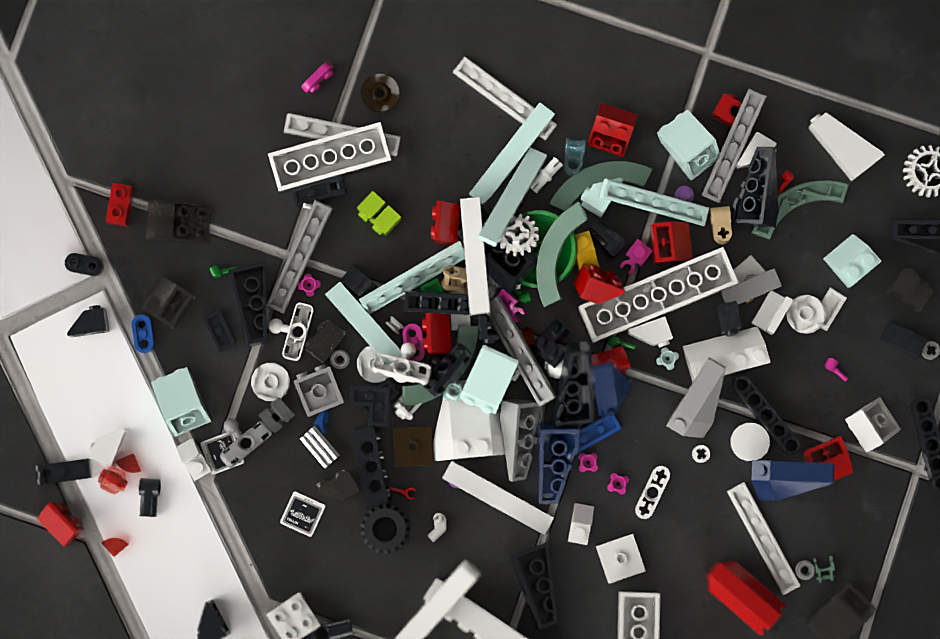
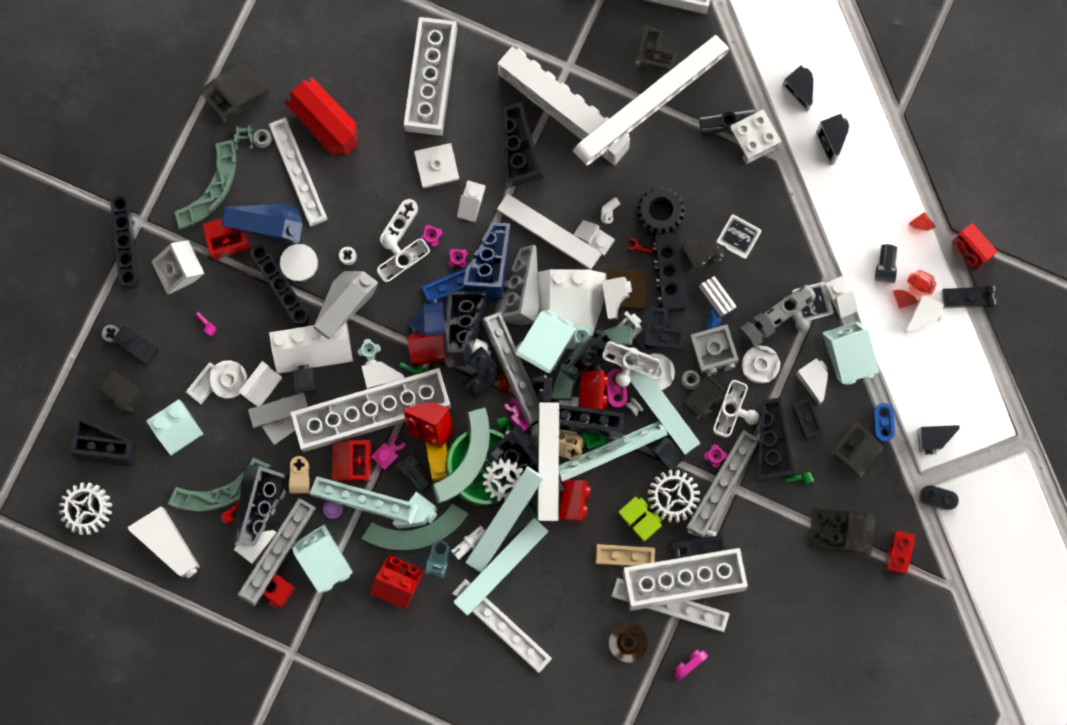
camera: 170 degrees left, 5 degrees down
none -> sand green tile [174,139,237,231]
none -> white piece [377,234,430,282]
none -> white slope [573,220,615,256]
none -> tan tile [596,544,655,566]
none -> white arch [602,277,632,320]
none -> white gear [648,470,700,523]
none -> white slope [796,358,828,405]

